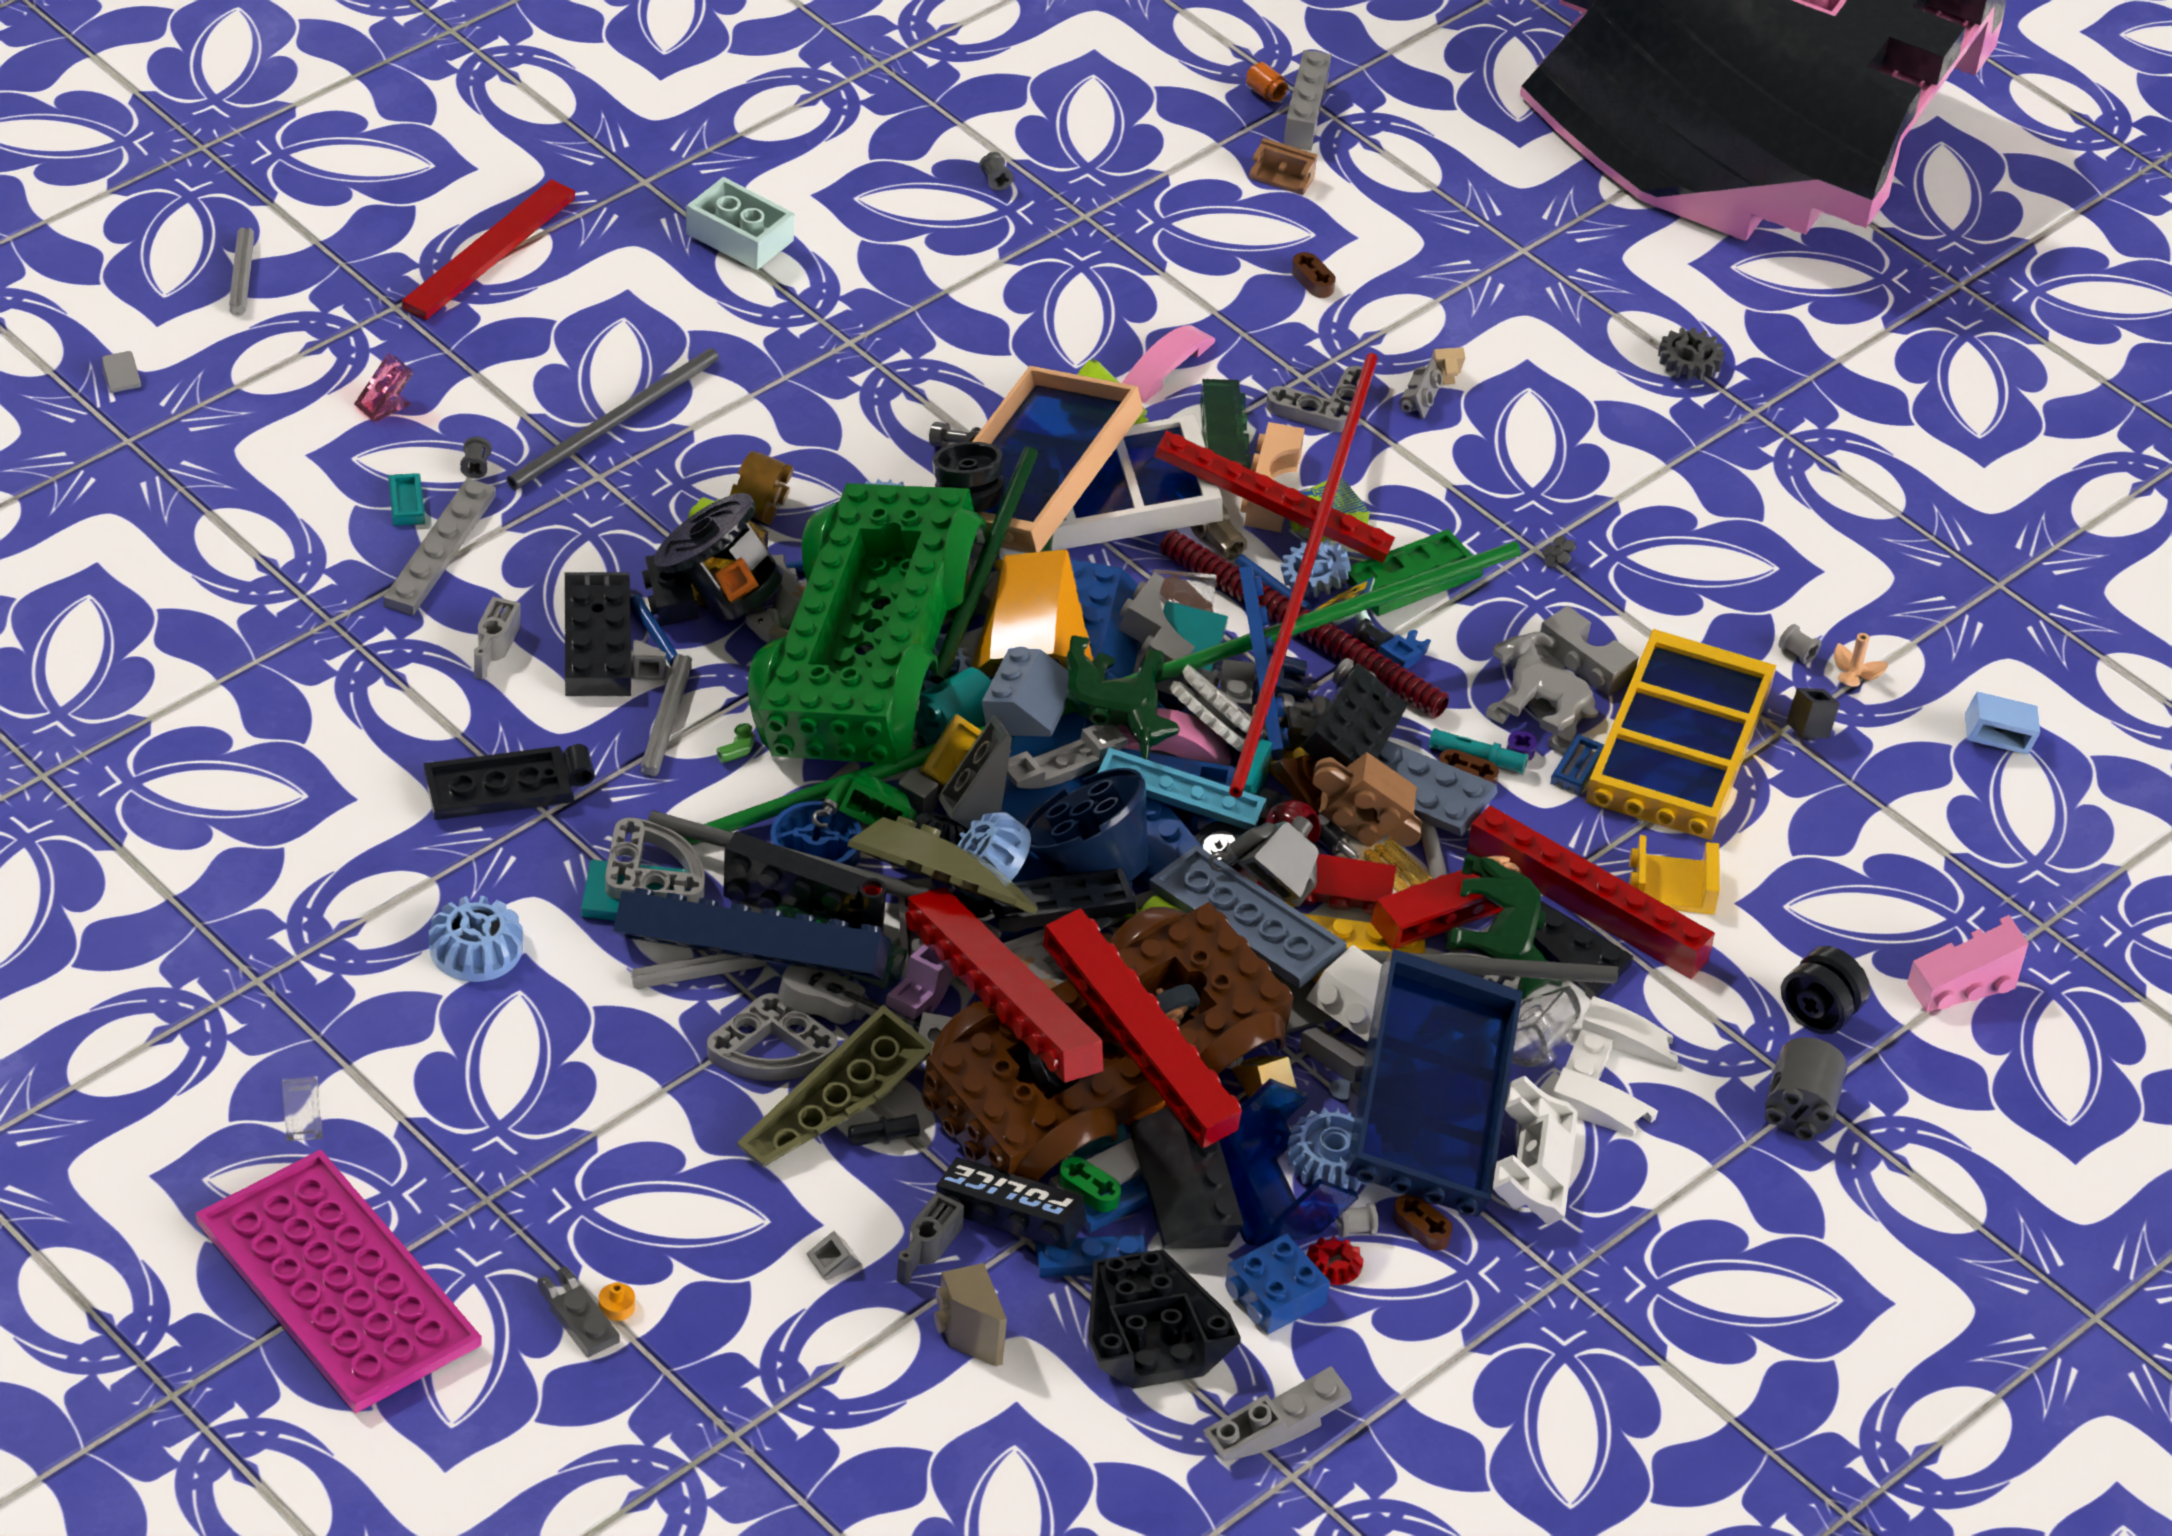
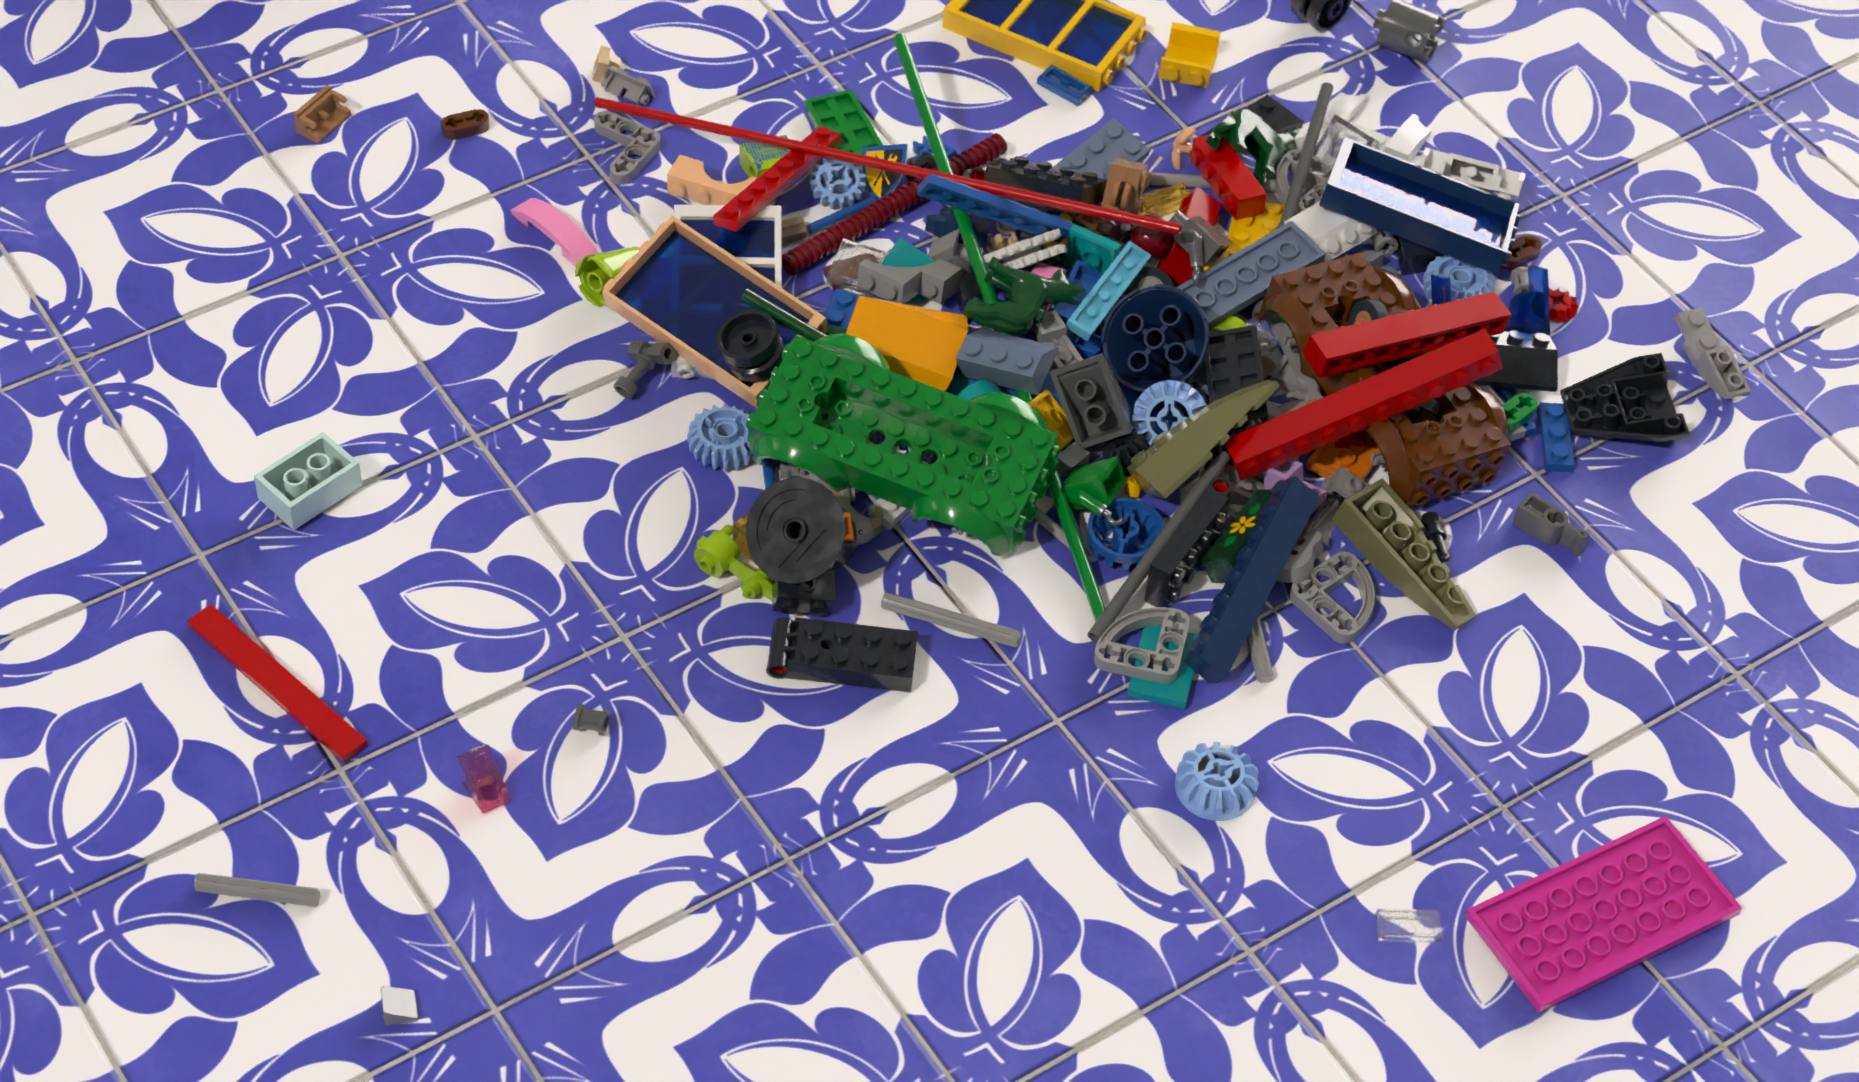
camera: 80 degrees left, 5 degrees up
light grey plate [384,478,496,616] -> none
teal tile [388,473,425,526] -> none
black hinge [424,744,595,820] -> none
light grey piece [474,596,521,680] -> none
dark grey piece [507,348,719,490] -> none
dark grey hinge [537,1266,620,1358] -> none
light orange tile [598,1282,635,1321] -> none
blue bar [630,595,678,666] -> none
light grey slope [633,640,666,680] -> none
bright green arm [716,723,756,764] -> none
pearl gold brick [730,451,794,525] -> none
light grey slope [806,1231,862,1280] -> none
dark tan slope [934,1263,1007,1366] -> none
black brick [936,1157,1087,1250] -> none
dark grey bush [979,152,1014,191] -> none
clear green brick [1200,379,1251,470] -> none
blue brick [1225,1234,1330,1334] -> none
orange brick [1246,62,1288,102] -> none
light grey arch [1283,50,1332,151] -> none
teal pin [1428,728,1529,775] -> none
reddish brown beam [1439,749,1499,785] -> none
red brick [1467,805,1715,979] -> none
light grey animal [1486,632,1598,754] -> none
dark purple bush [1506,731,1537,761] -> none
light grey arch [1538,605,1639,697] -> none
dark grey plant [1542,536,1576,568] -> none

